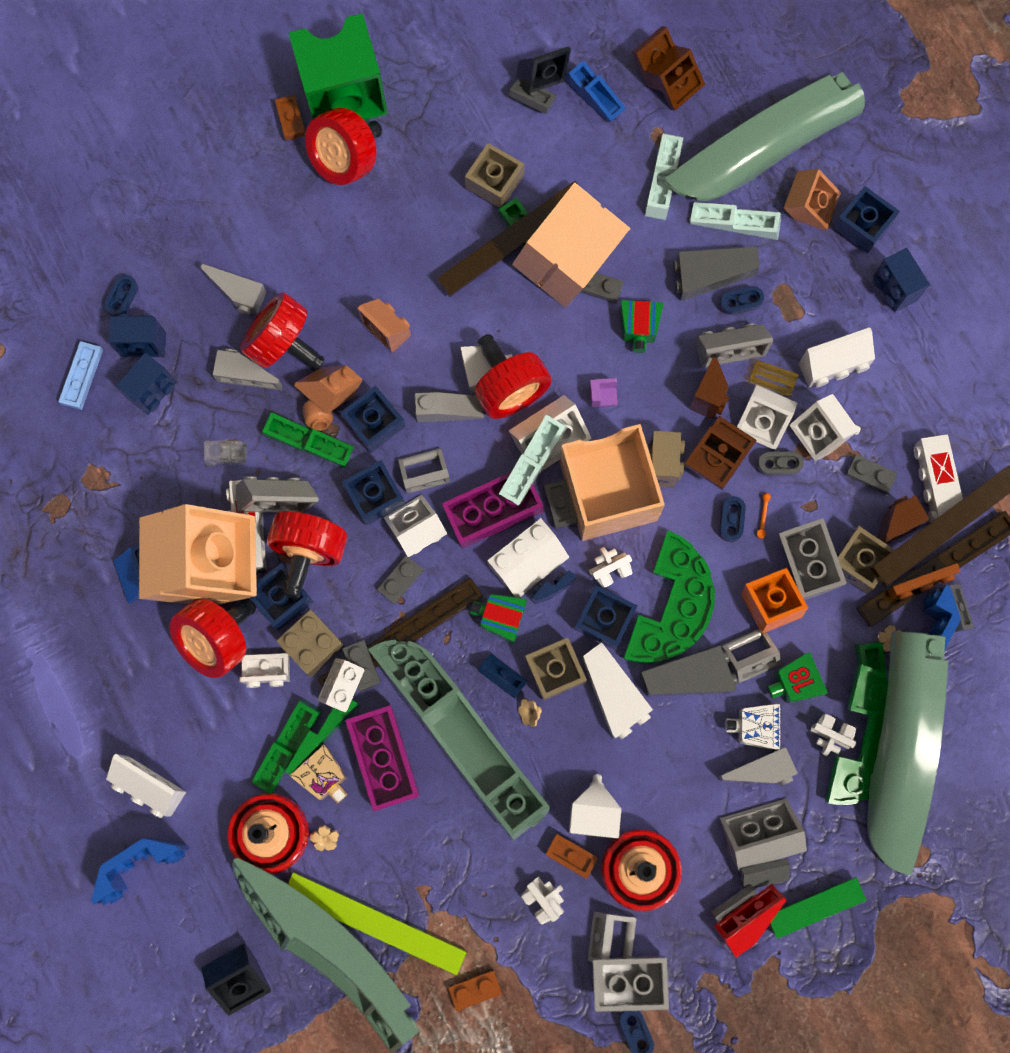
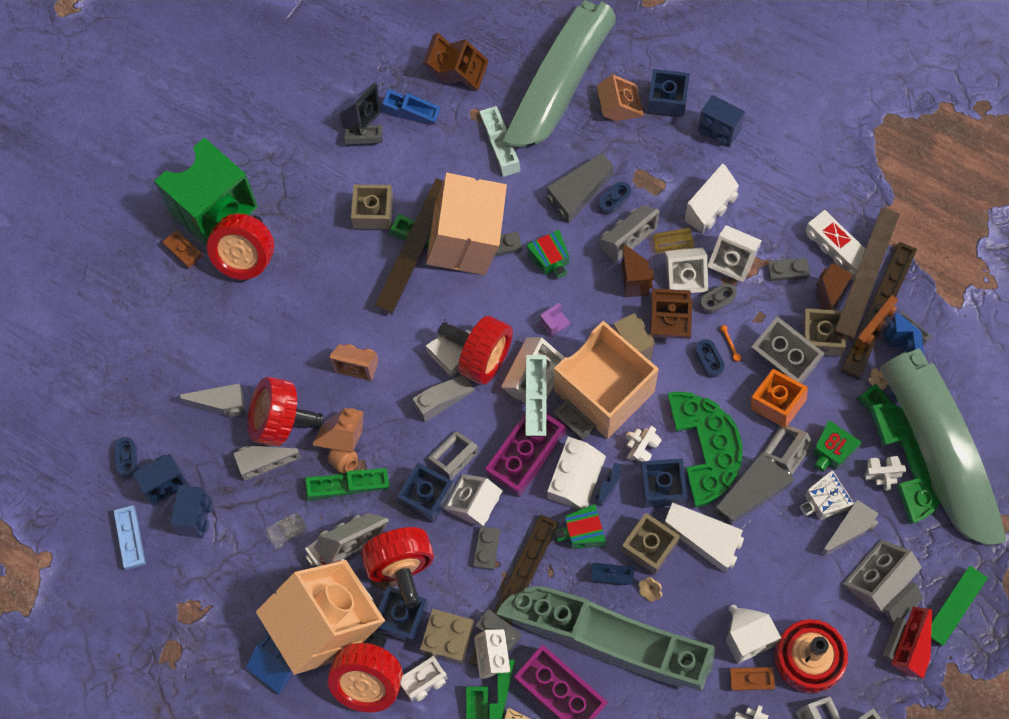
camera: 30 degrees left, 10 degrees down
dark blue brick [340,385,405,453] -> none
light aqua slope [690,202,781,240] -> none

